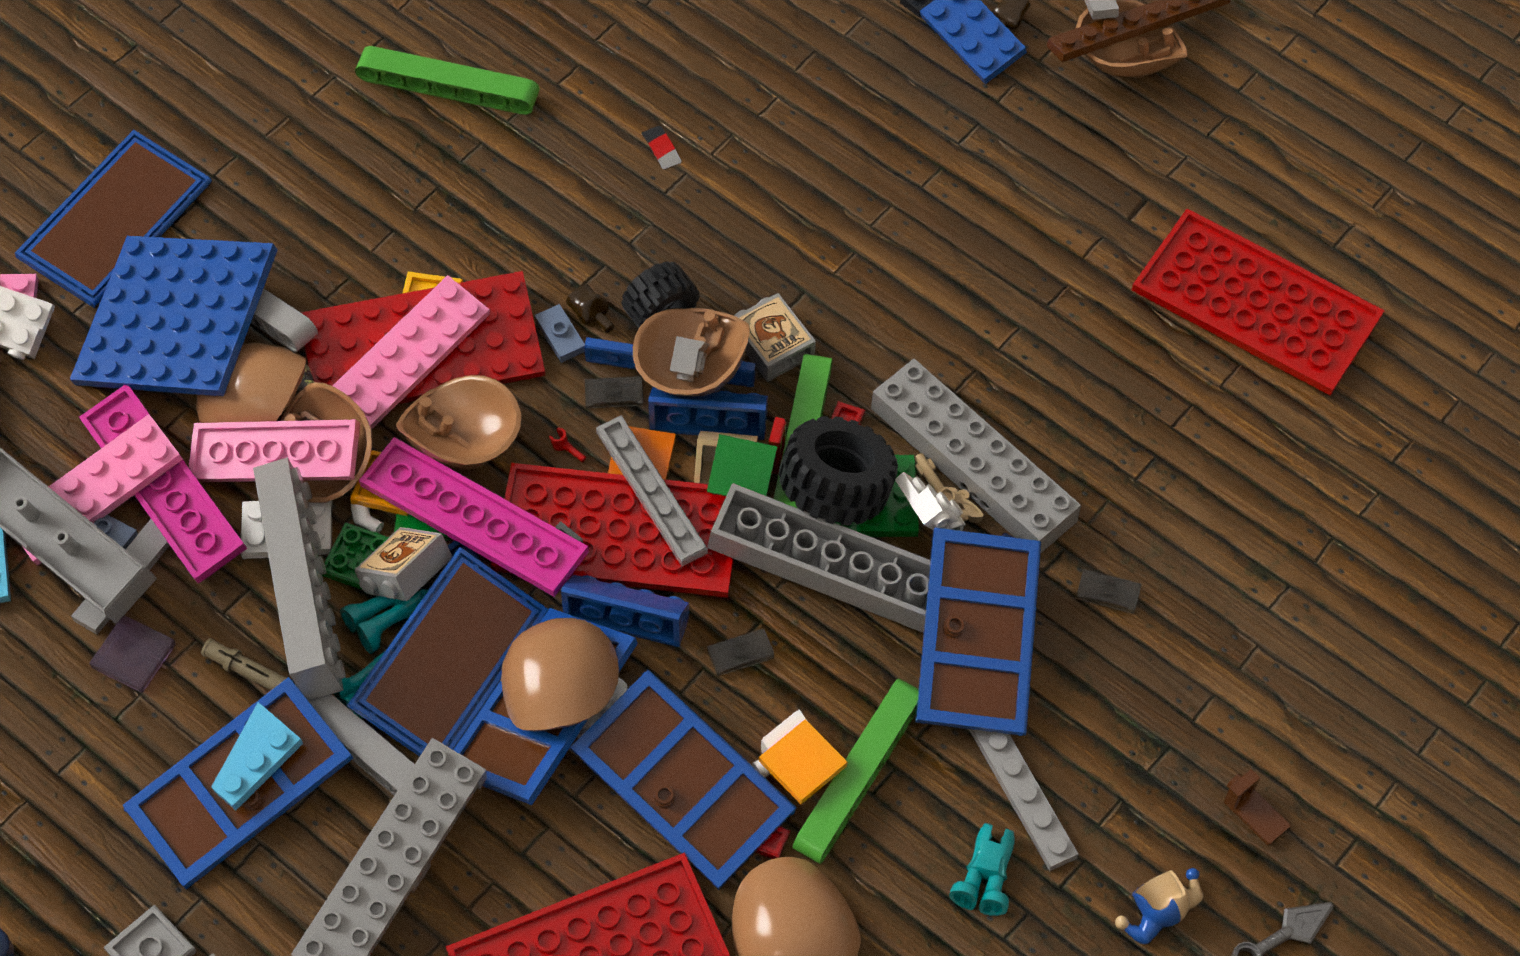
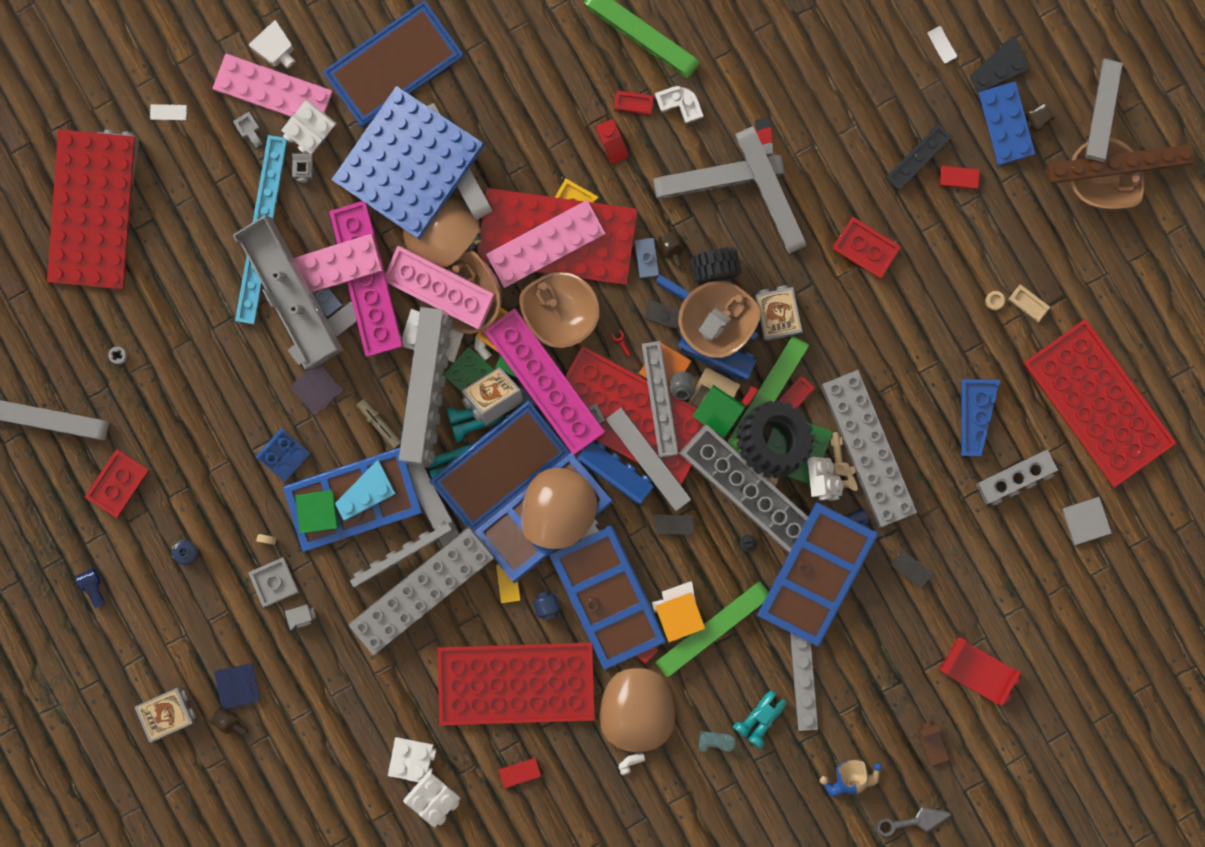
camera: 25 degrees right, 25 degrees up
none -> blue plate [256,428,310,482]
none -> tan tile [256,534,277,545]
none -> light grey window [292,154,314,183]
none -> green tile [295,490,339,534]
none -> light grey plate [350,521,456,587]
none -> yellow tile [496,565,521,603]
none -> dark blue head [533,591,561,621]
none -> red slope [596,119,629,165]
none -> light grey tile [606,408,691,511]
none -> red tile [614,90,654,116]
none -> light grey beam [653,155,785,199]
none -> white plate [655,86,703,124]
none -> dark grey head [670,372,695,400]
none -> clear light blue leg [698,731,735,752]
none -> light grey beam [735,126,807,254]
none -> black piece [740,535,757,552]
none -> red plate [832,216,901,279]
none -> black plate [885,124,952,191]
none -> red tile [939,166,980,189]
none -> red panel [939,637,1021,706]
none -> blue wing [961,379,1000,457]
none -> light grey brick [976,449,1058,506]
none -> tan tile [985,291,1005,311]
none -> tan tile [1008,284,1050,323]
none -> light grey tile [1062,497,1111,545]

